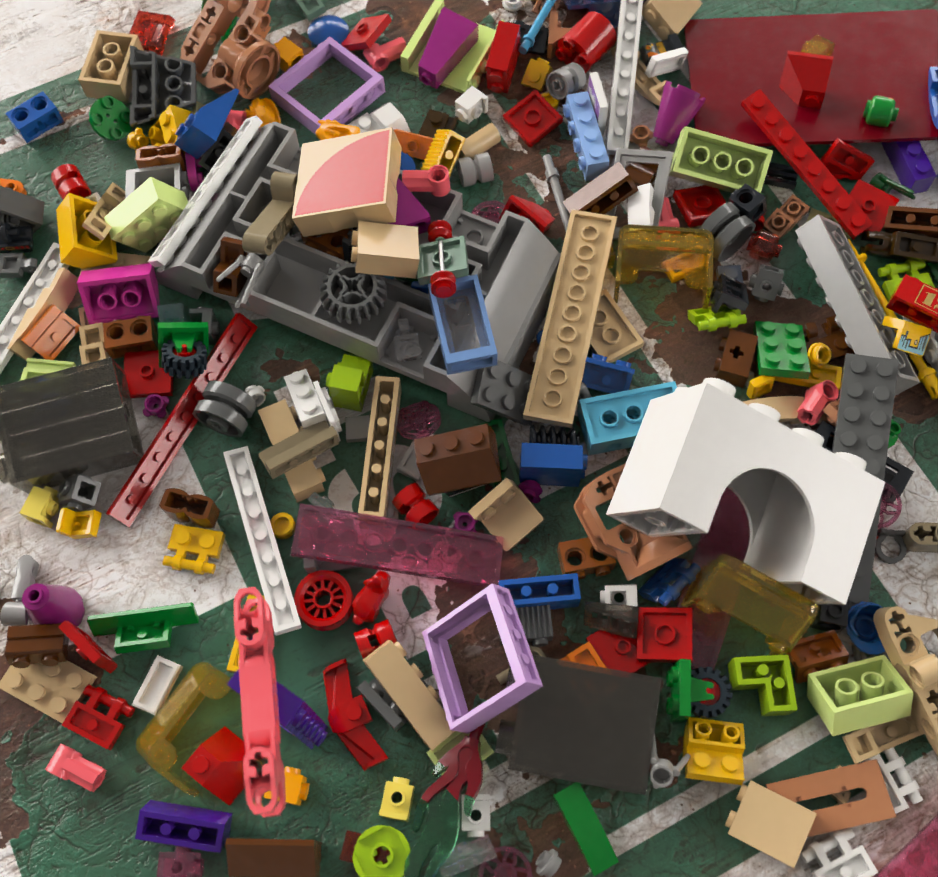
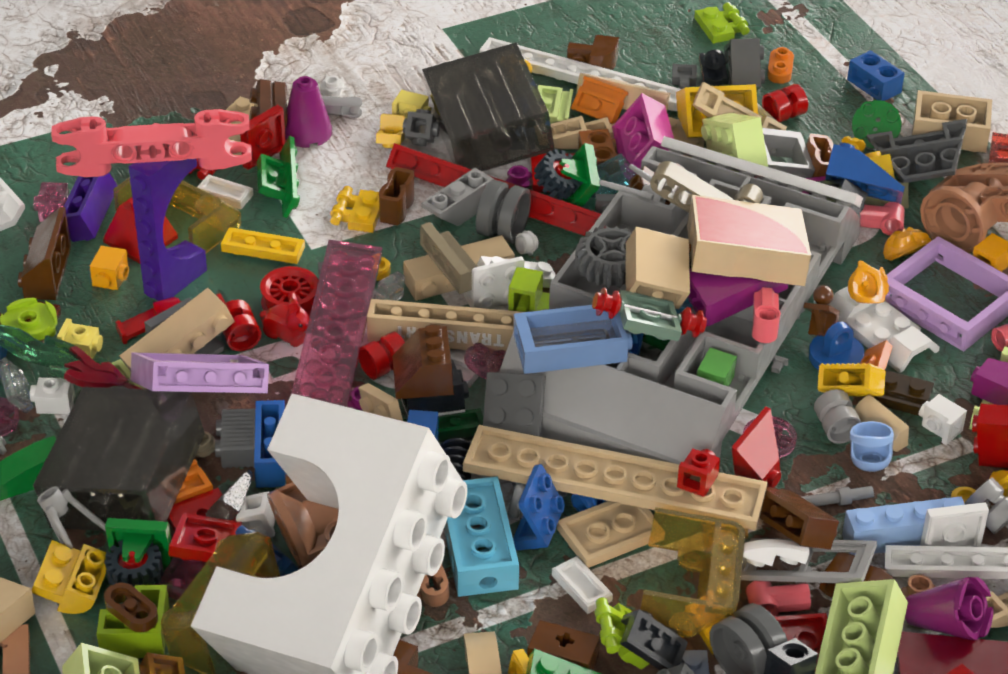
camera: 90 degrees right, 25 degrees down
white plate [223,446,301,636] -> none
red plate [502,89,563,148] -> none
none -> reddish brown plate [104,583,158,632]
none -> light grey slope [421,168,494,226]
none -> white tile [552,556,613,614]
none -> red brick [677,448,720,497]
none -> bright green brick [697,347,737,387]
none -> light blue helmet [850,421,894,472]

